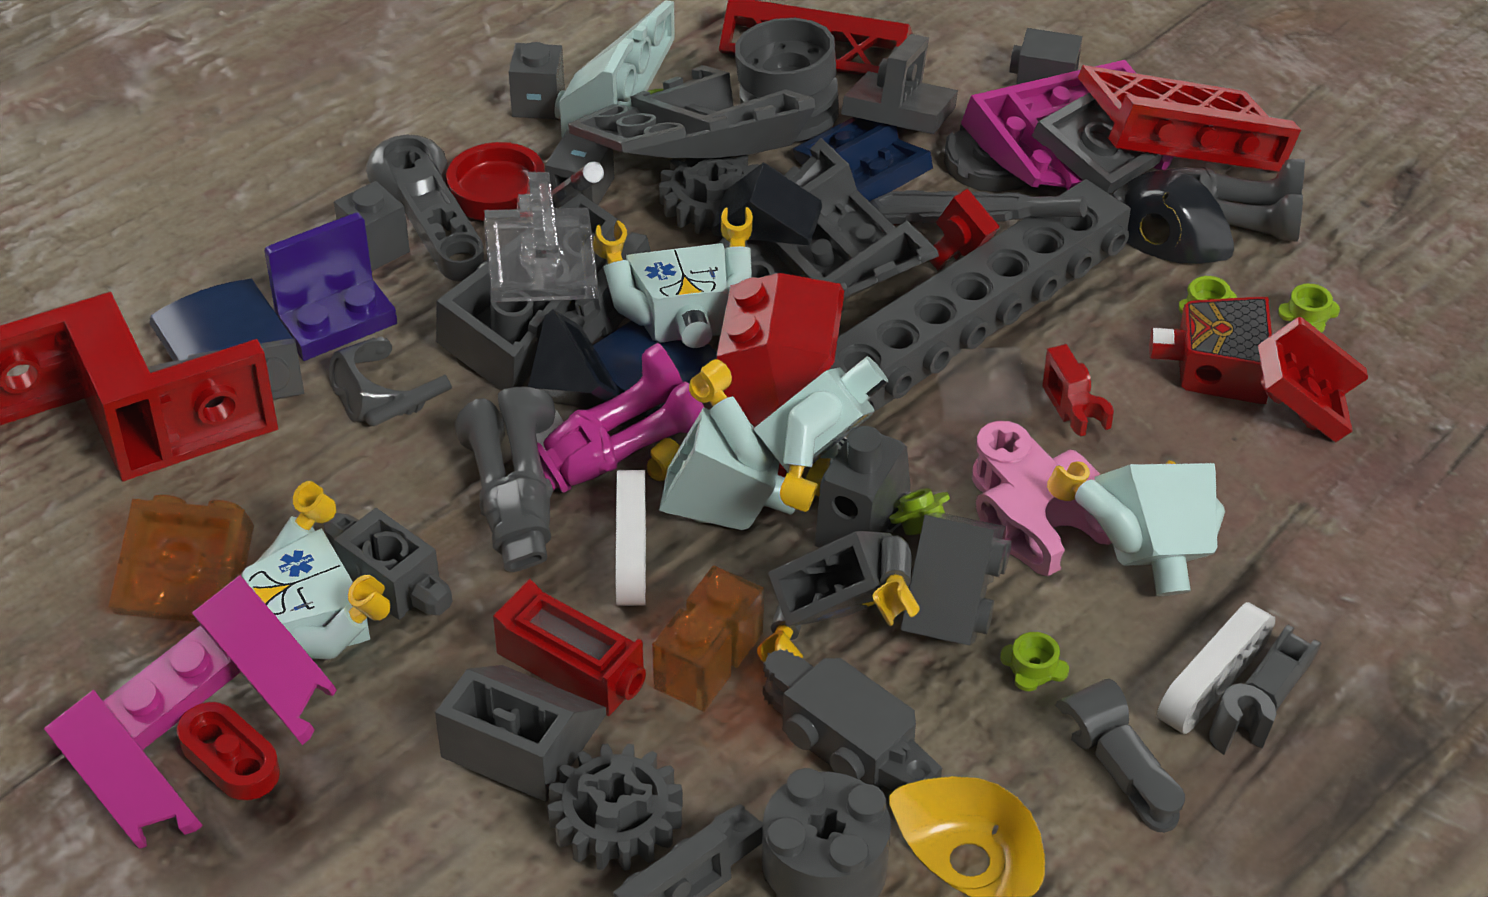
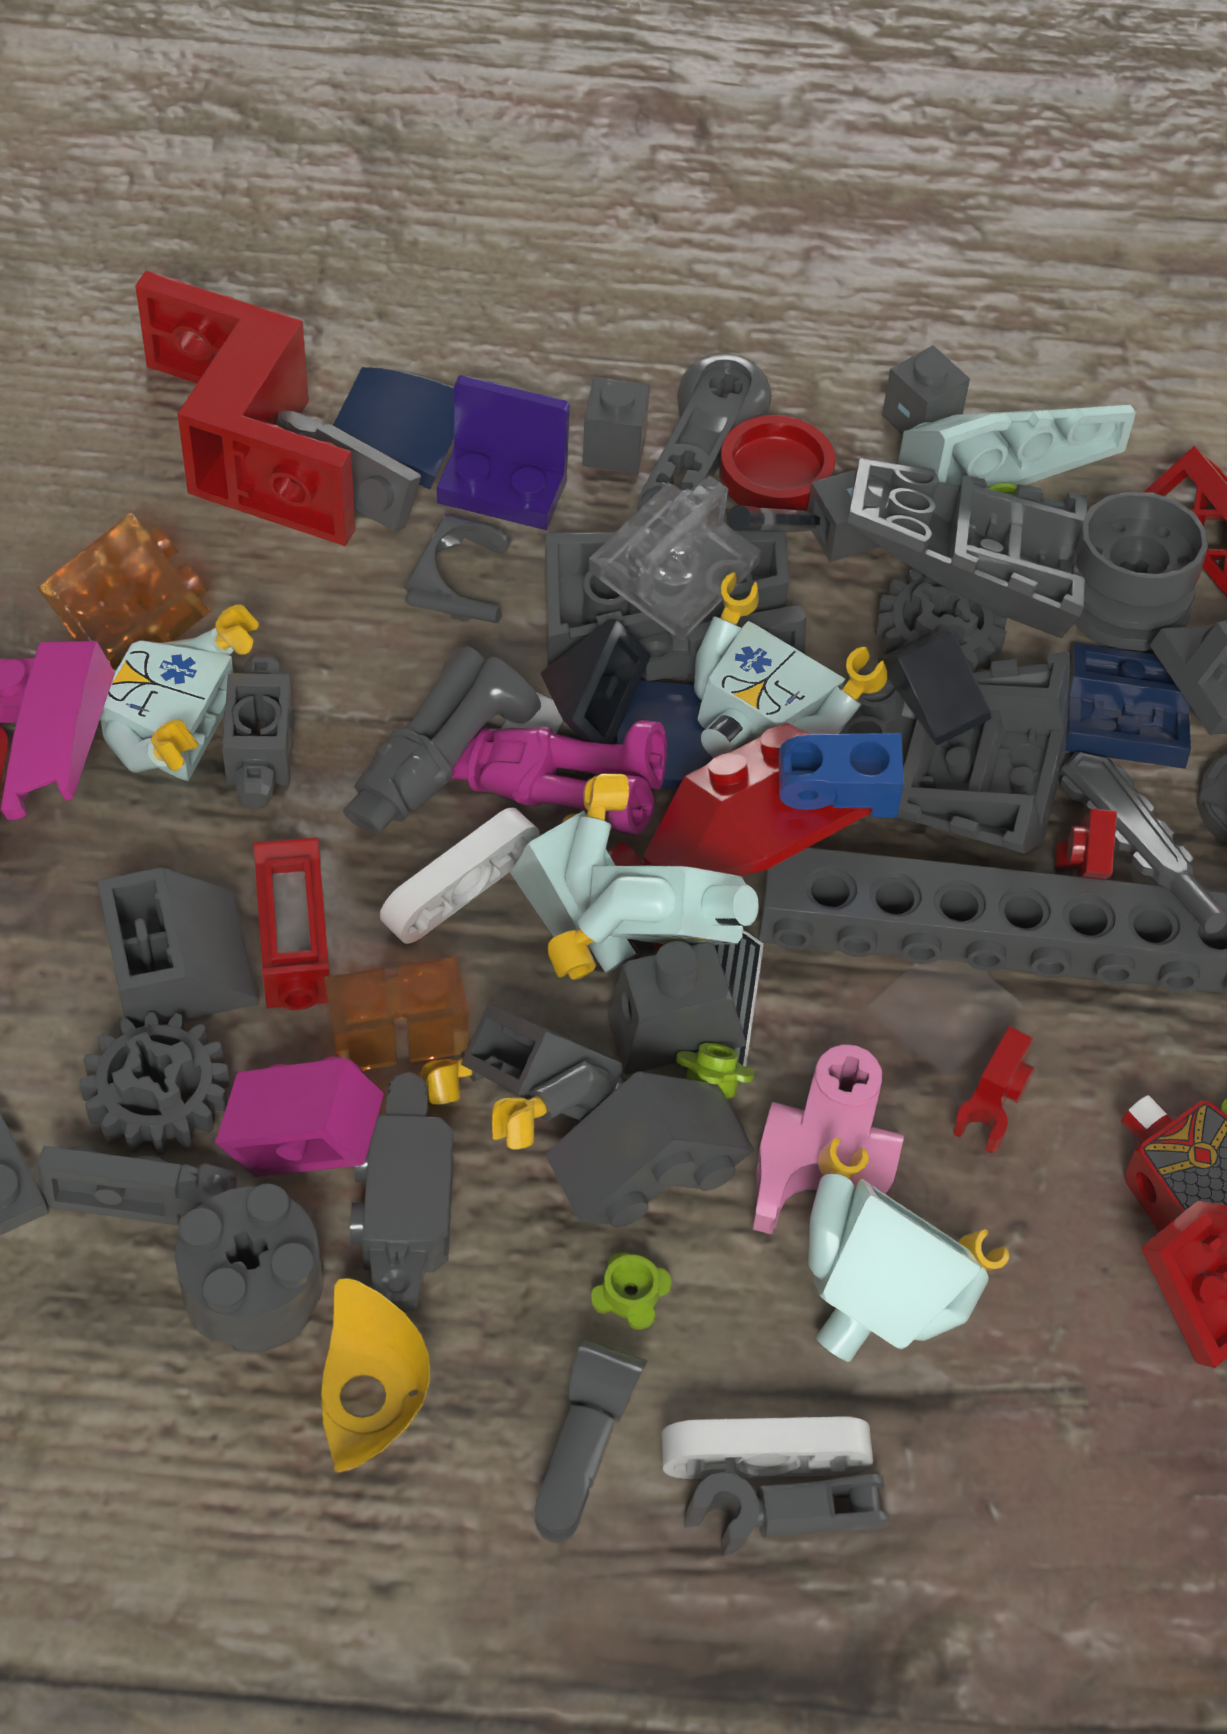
camera: 45 degrees right, 10 degrees up
none -> dark pink brick [215,1057,384,1177]
none -> blue leg [779,733,904,818]

